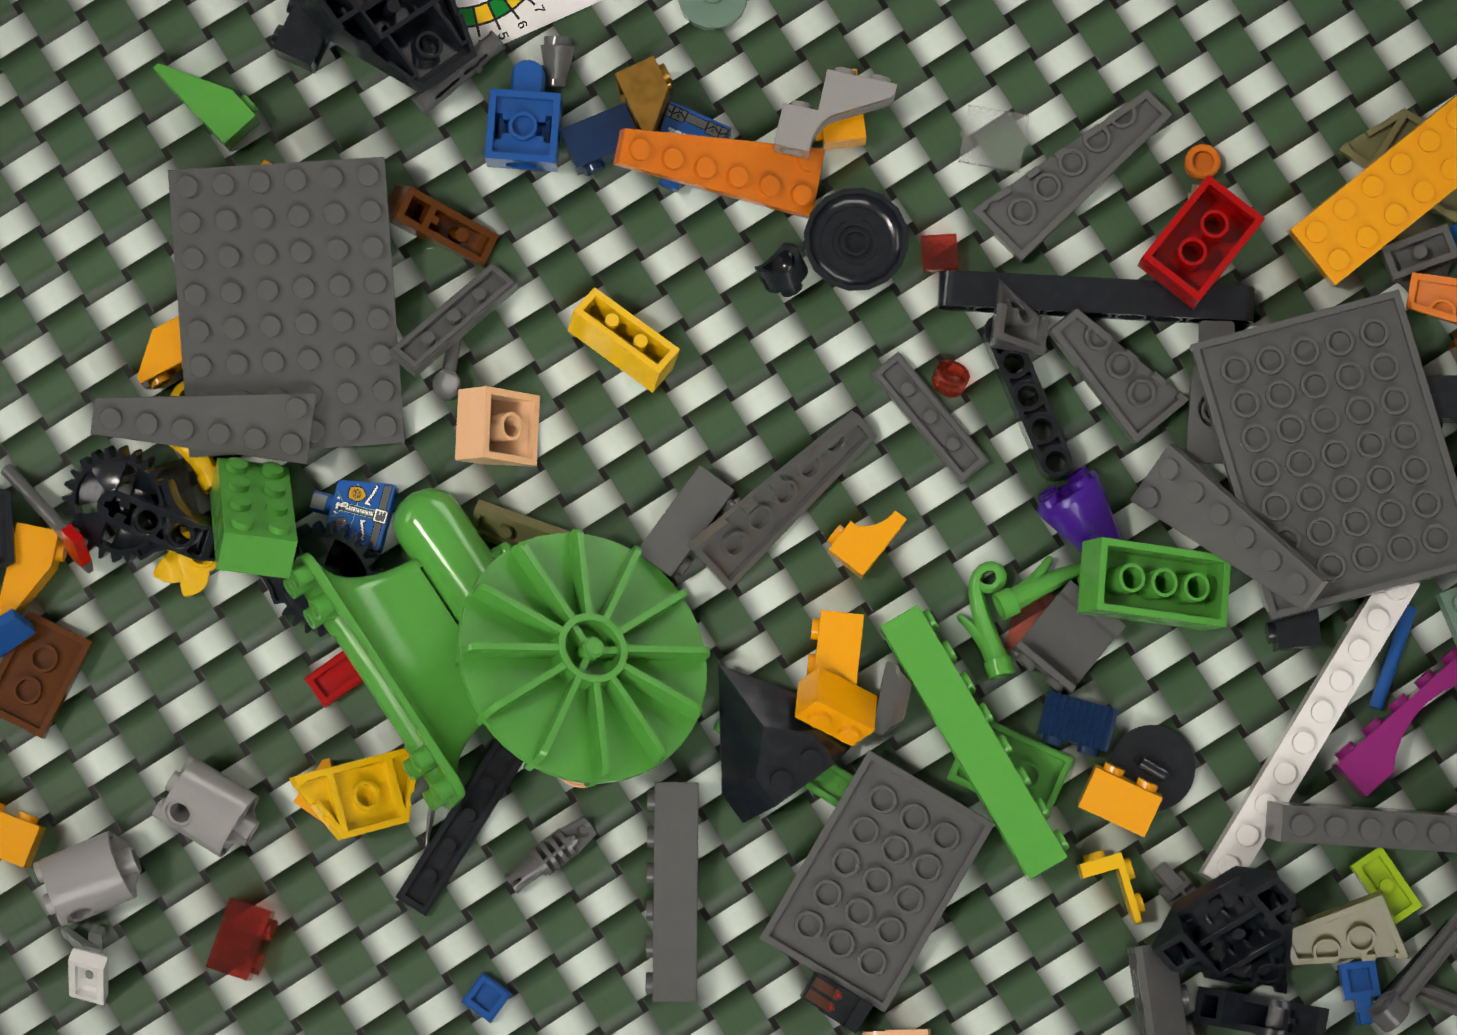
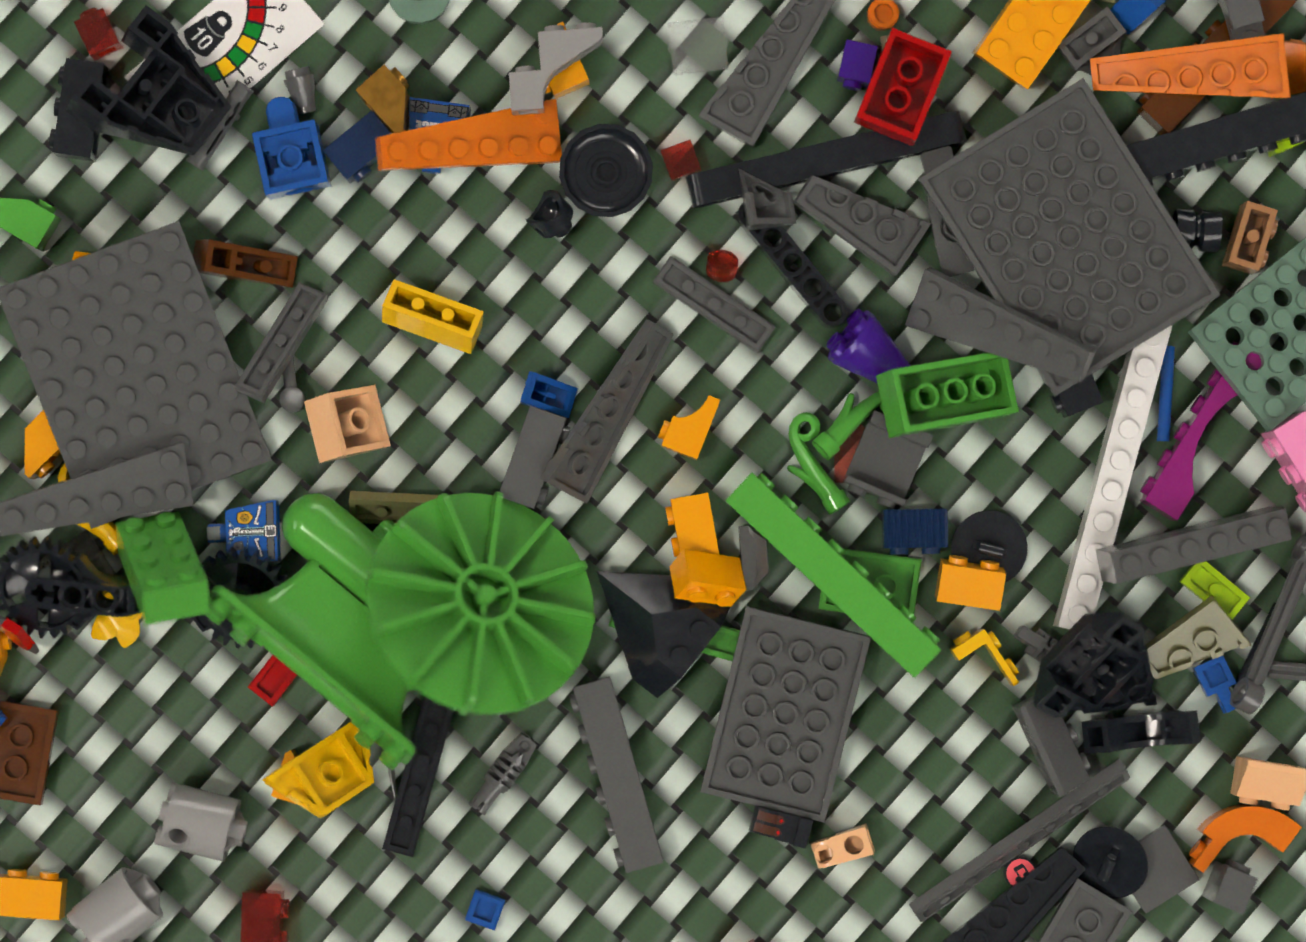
camera: 25 degrees left, 5 degrees up
none -> blue slope [520,371,578,418]
none -> dark purple brick [837,39,878,91]

